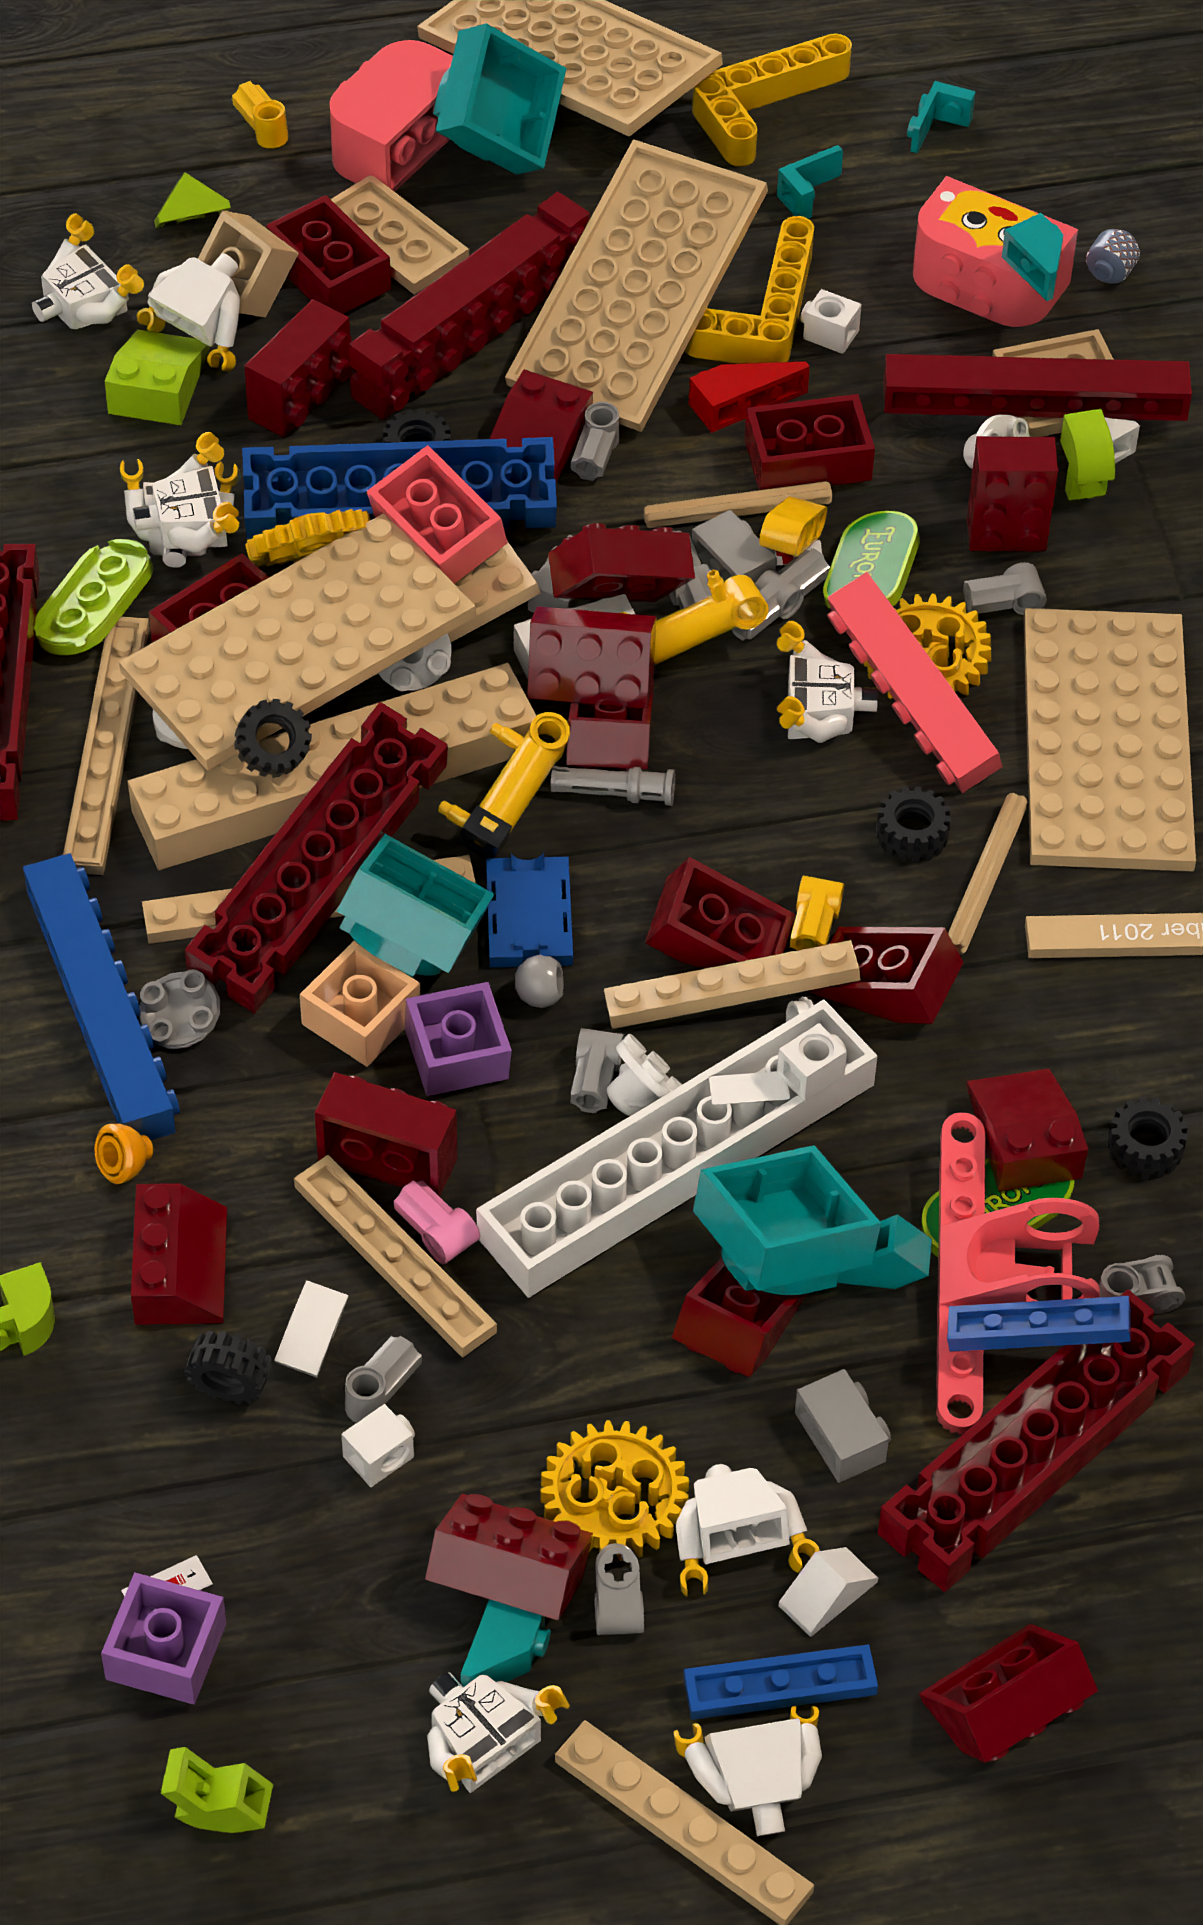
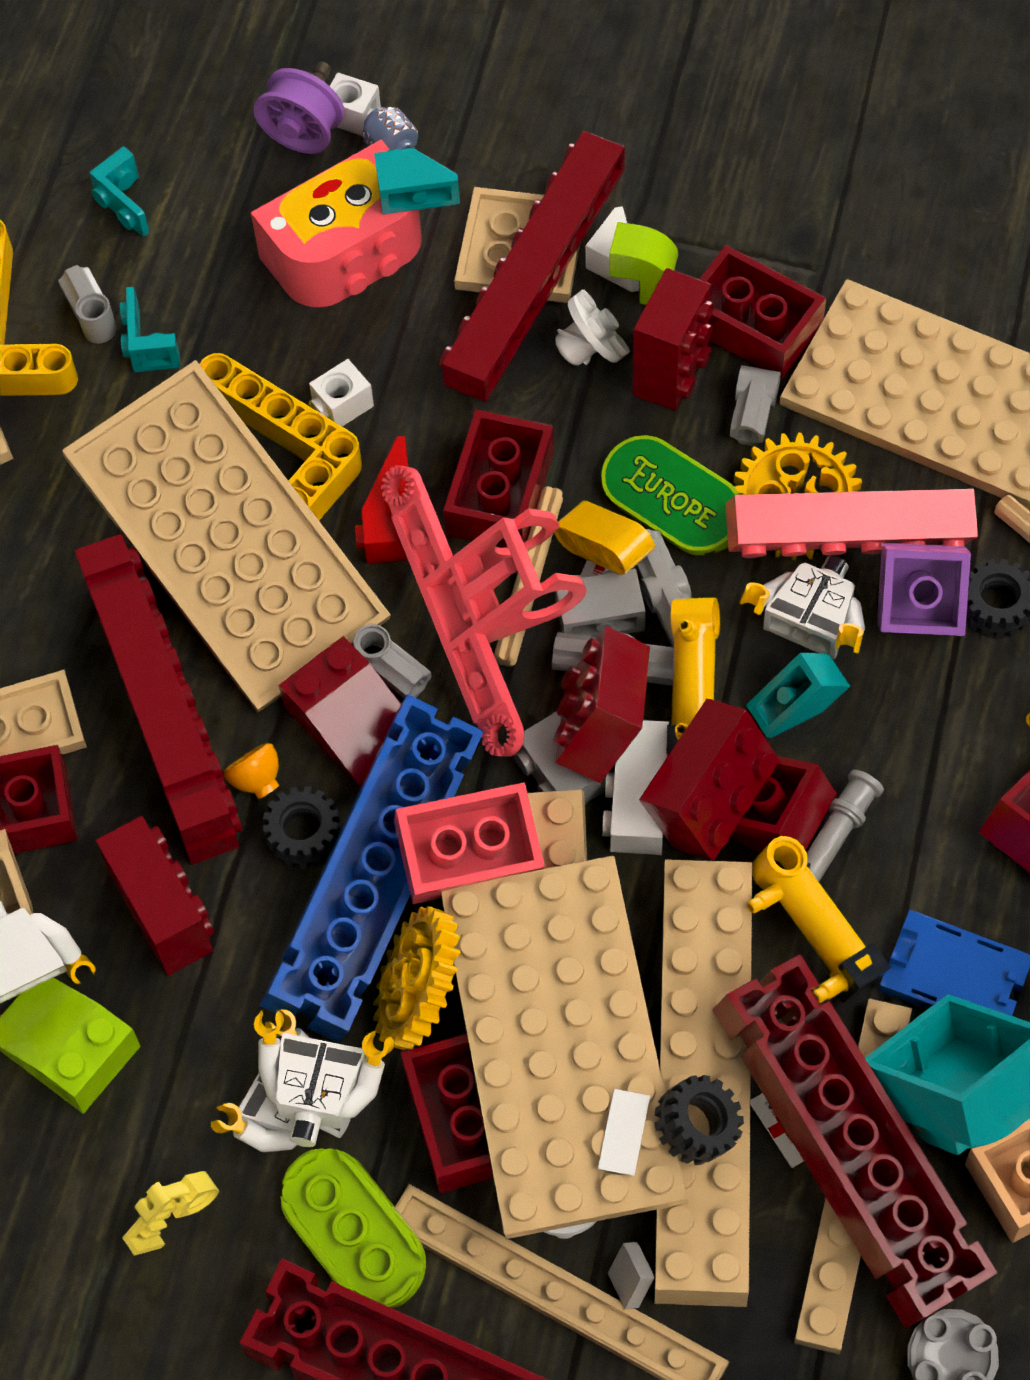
camera: 60 degrees left, 10 degrees up
none -> light grey piece [58,265,117,344]
none -> light yellow piece [122,1171,219,1256]
none -> light orange brick [223,743,279,799]
none -> medium lavender wheel [253,62,345,154]
none -> white brick [330,73,381,136]
none -> coral piece [381,465,586,757]
none -> white sticker [598,1089,650,1176]
none -> light grey tile [608,1242,655,1309]
none -> dark red brick [699,245,826,379]
none -> teal slope [746,653,850,738]
none -> medium lavender brick [877,543,971,636]

